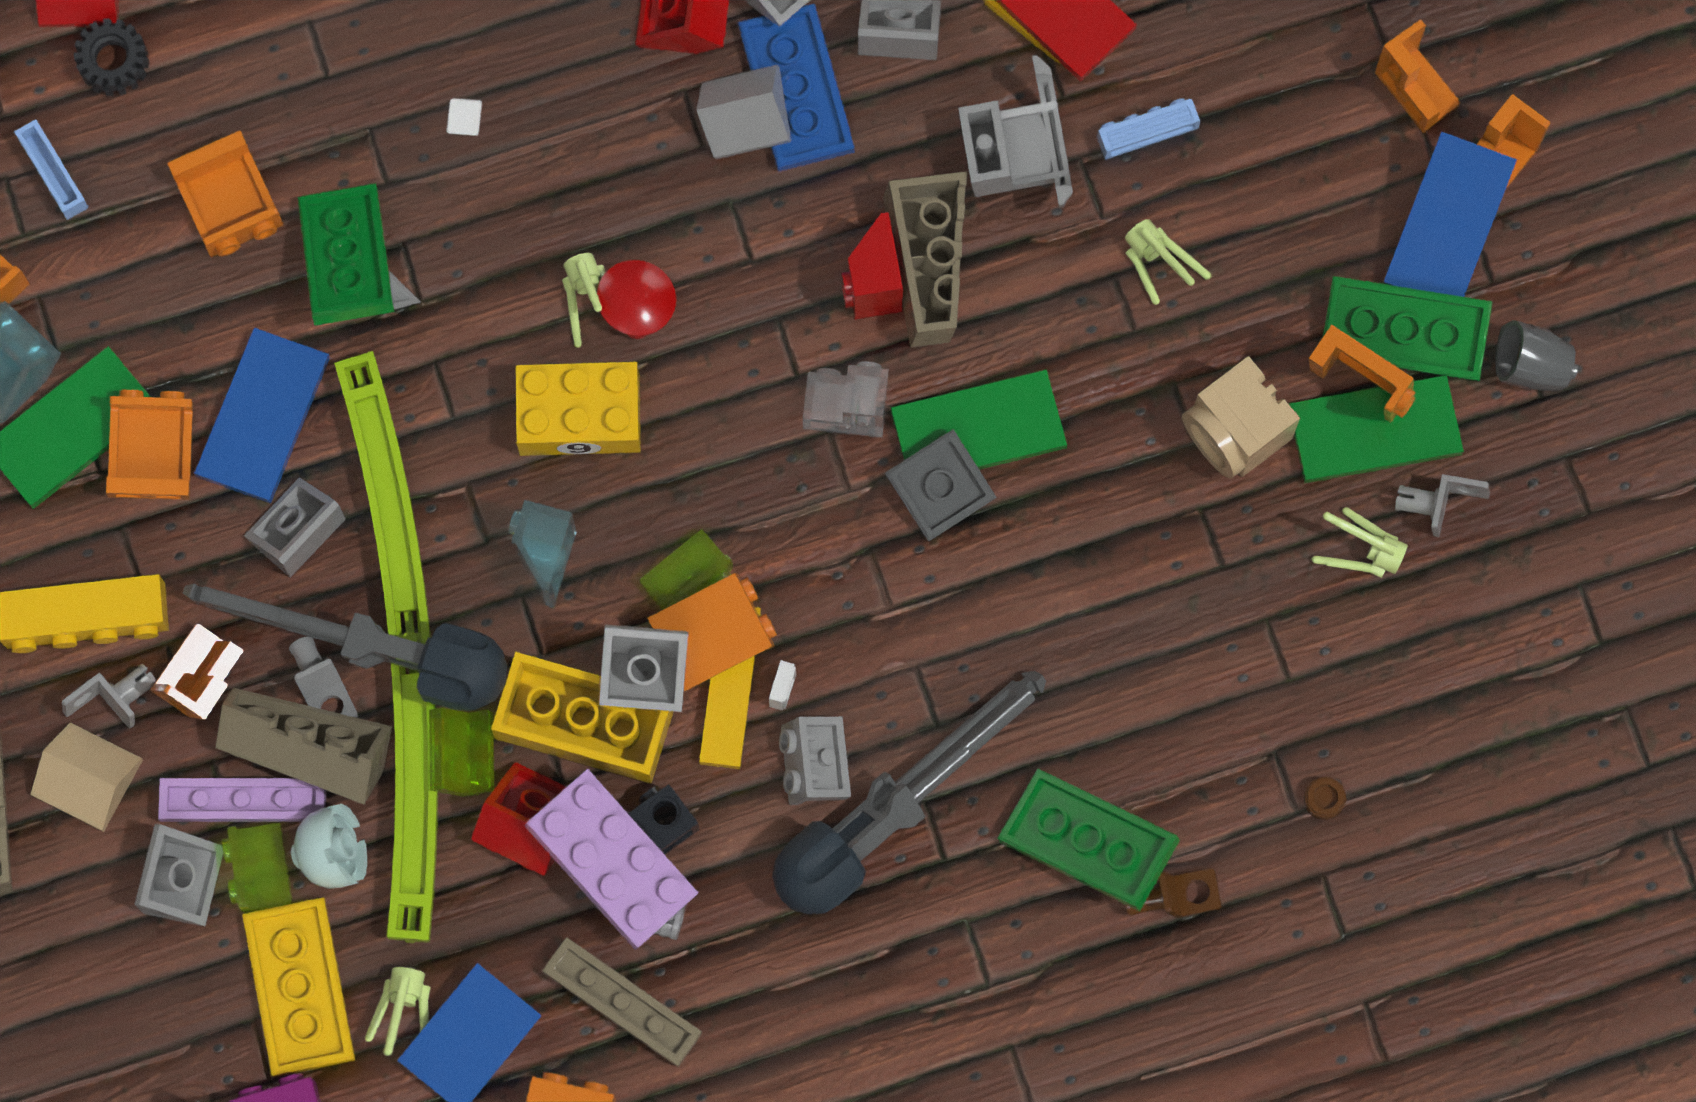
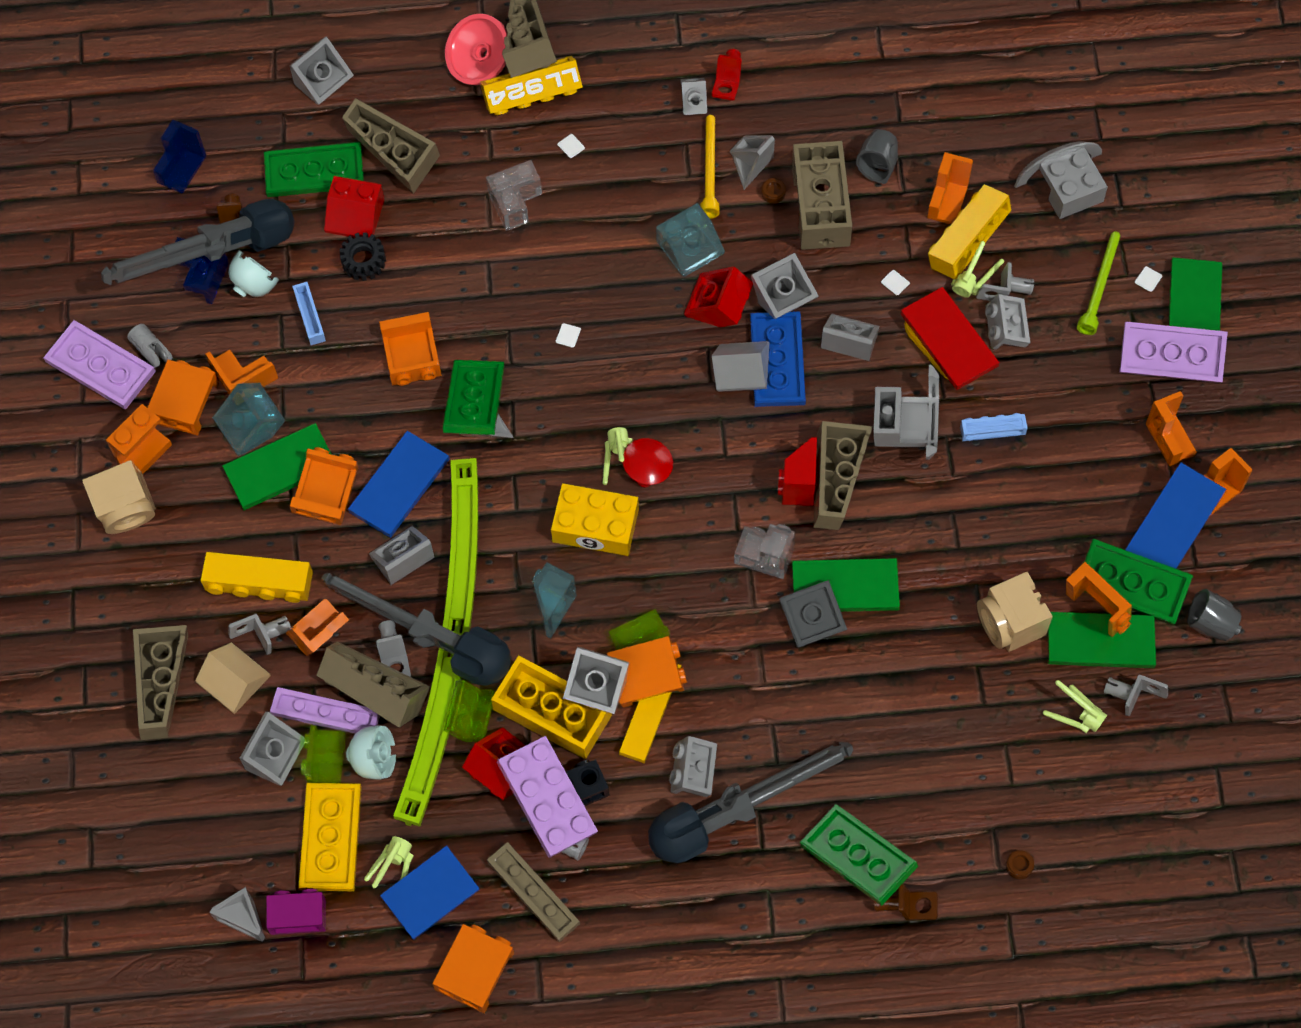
camera: 15 degrees right, 10 degrees down
white tile [769,660,796,711] -> none
yellowish green plant [1125,219,1211,305] -> none

